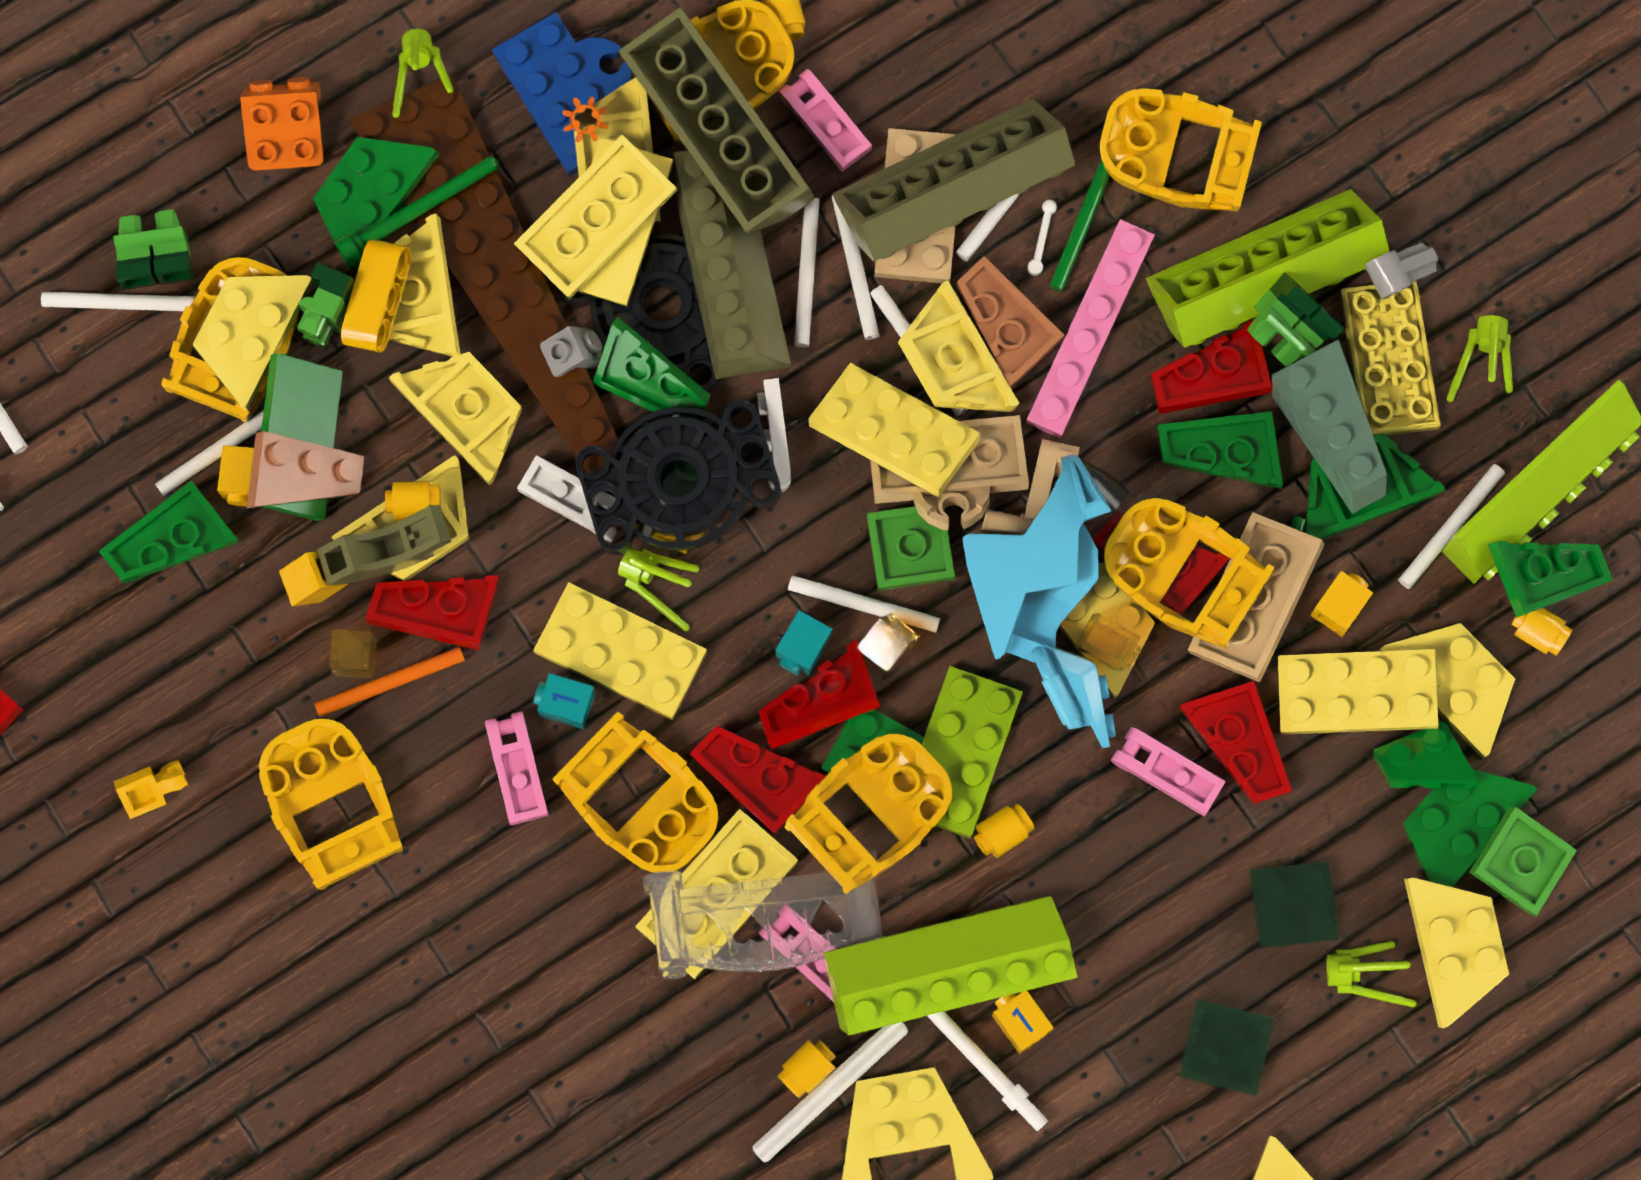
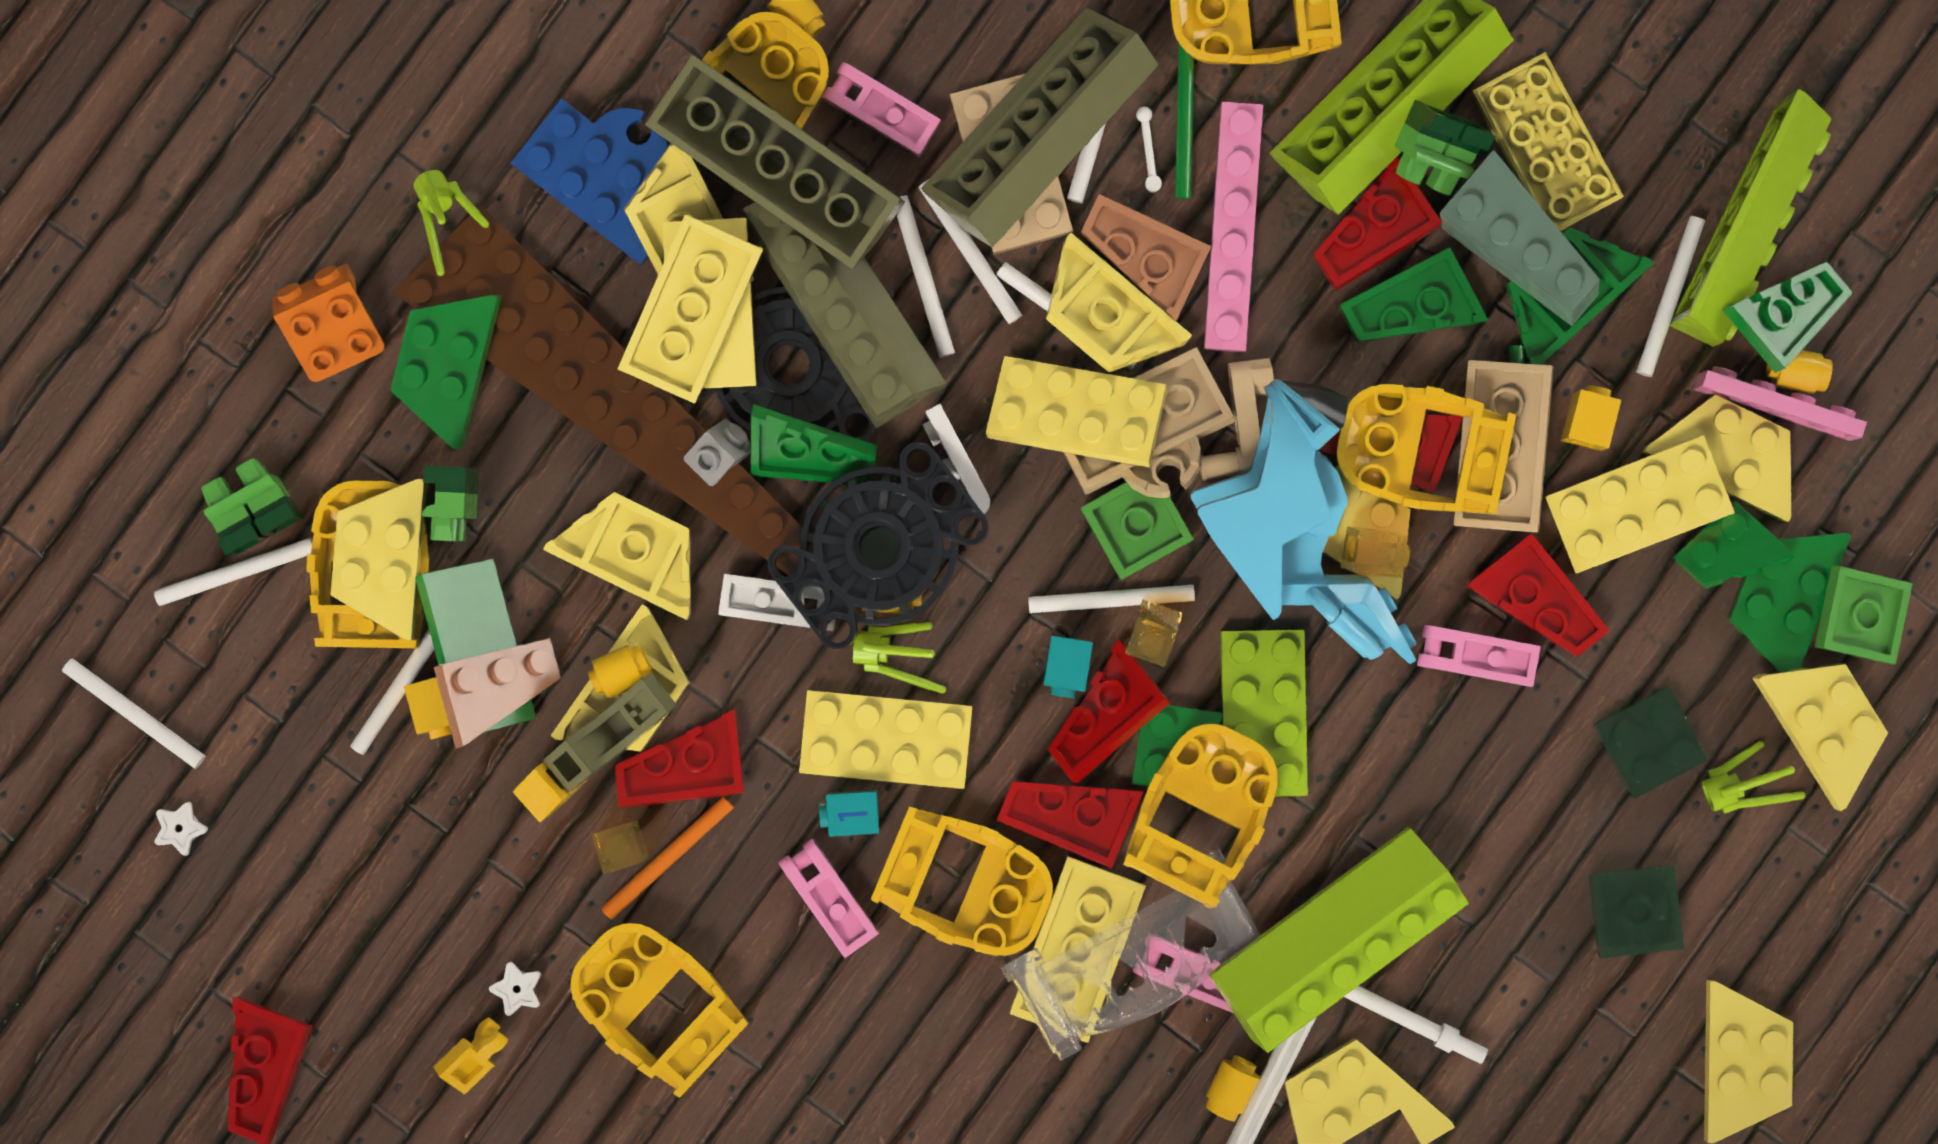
camera: 15 degrees left, 10 degrees up
green wing [99,481,240,584] -> none
green piece [333,156,498,267] -> none
yellow beam [341,239,411,353] -> none
light yellow wing [389,214,461,357] -> none
orange gear [562,96,608,143] -> none
yellow brick [974,803,1035,858] -> none
yellow brick [992,991,1054,1054] -> none
light grey piece [1364,243,1438,299] -> none
lime plant [1447,315,1513,402] -> none
none -> white plate [489,962,541,1016]
none -> bright pink plate [1693,367,1867,441]

